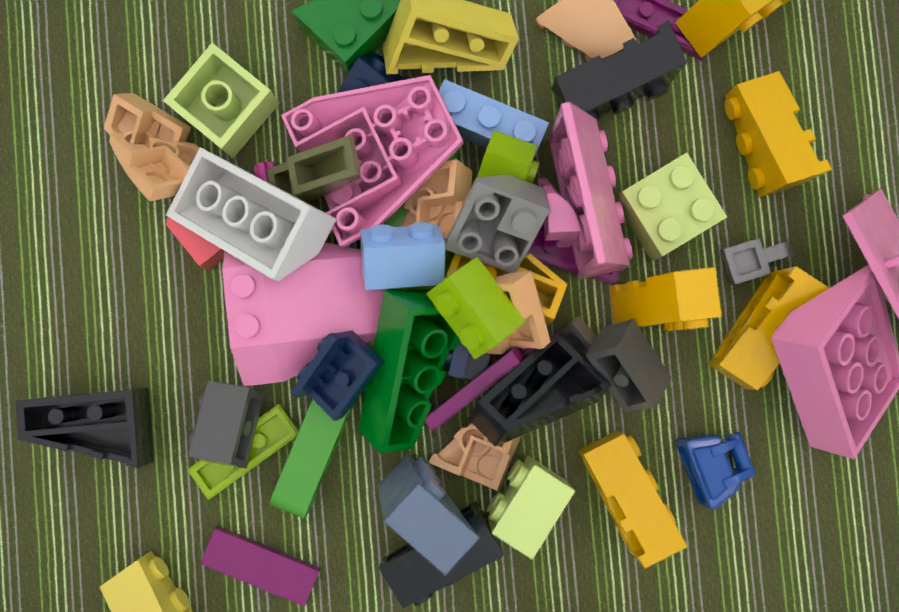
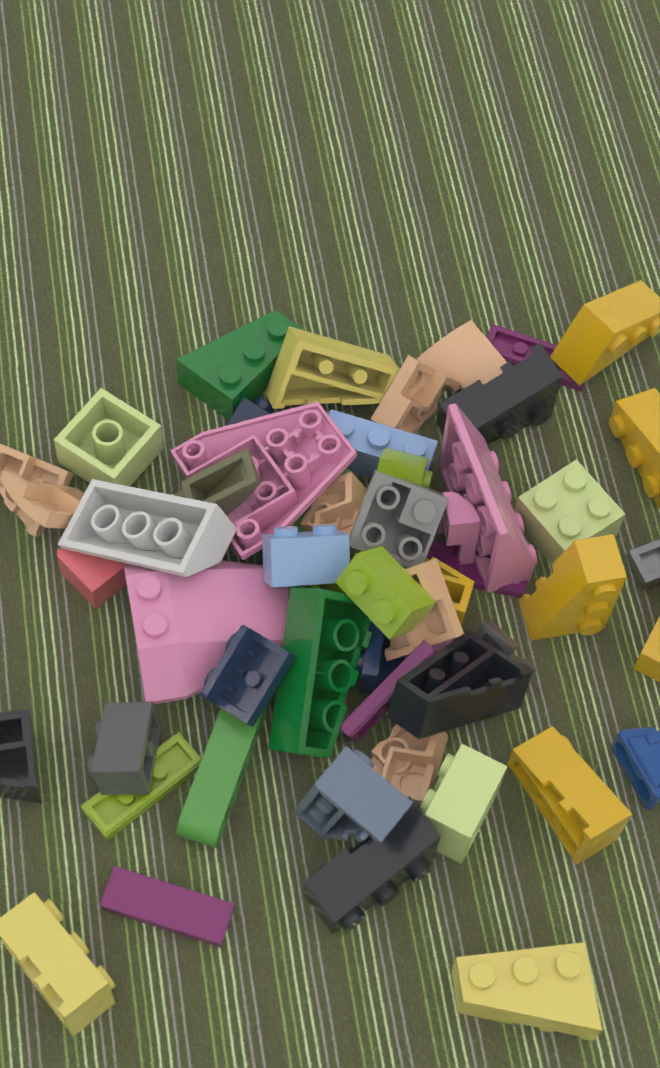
camera: 10 degrees left, 25 degrees down
dark grey brick [586,319,671,413] -> none
none -> light nougat slope [371,355,461,434]

